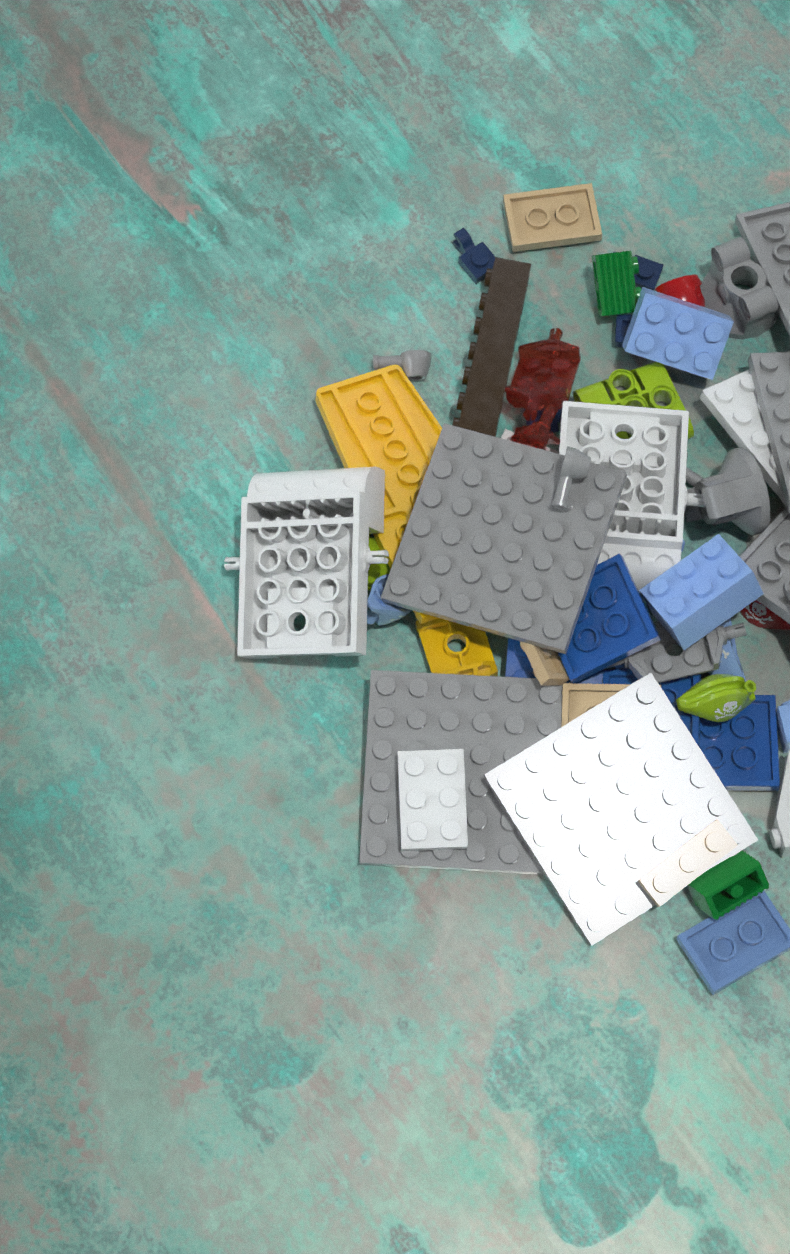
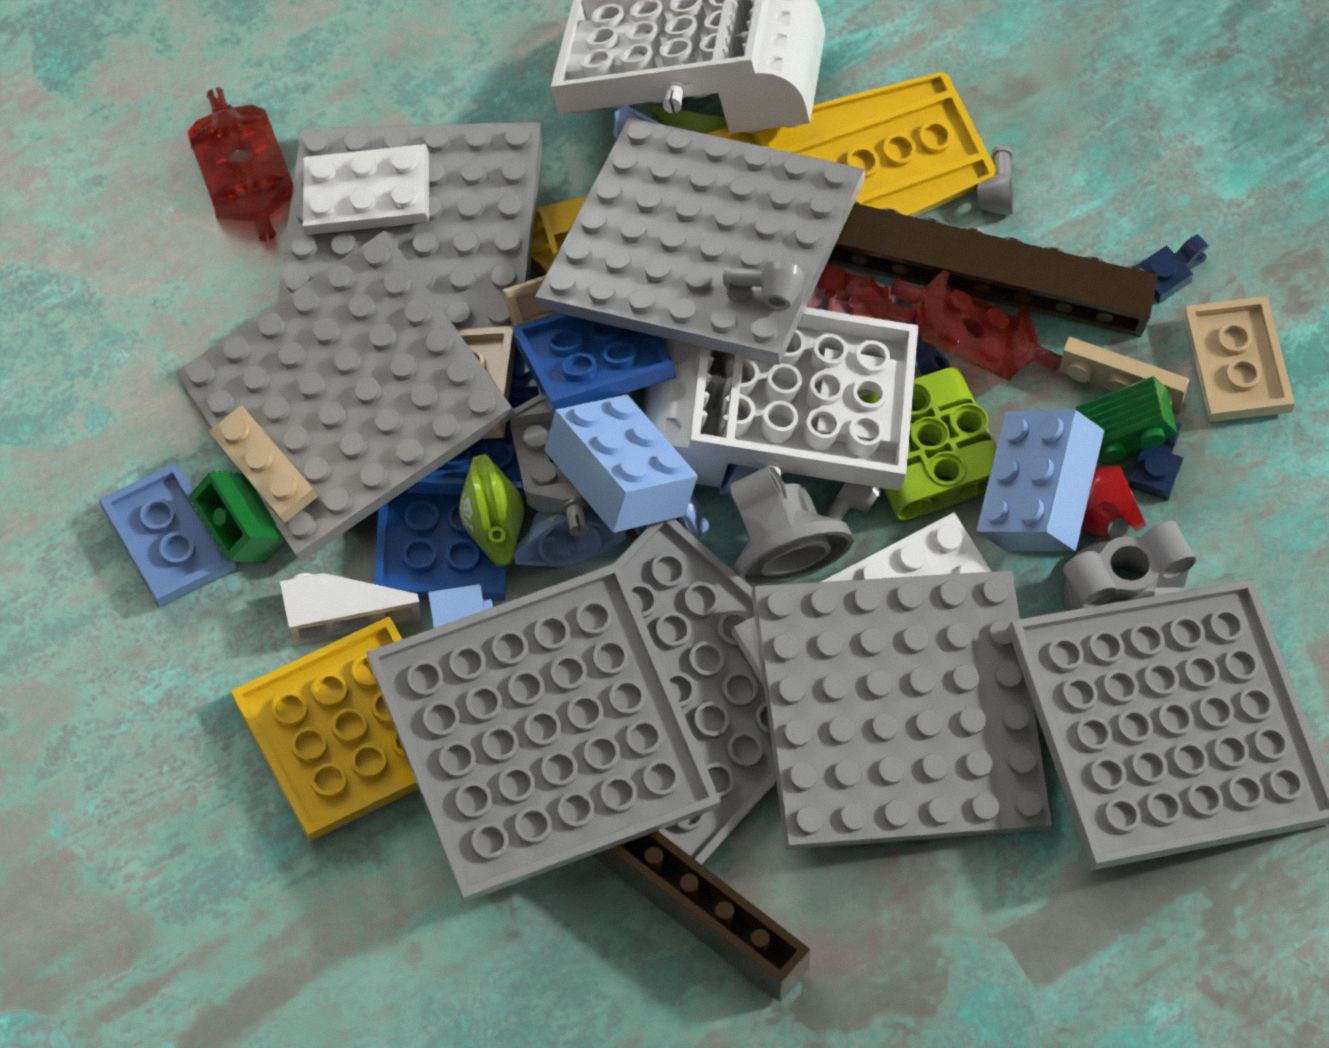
camera: 90 degrees right, 5 degrees down
none -> clear red plate [187,87,294,242]
none -> tan plate [1059,337,1190,413]

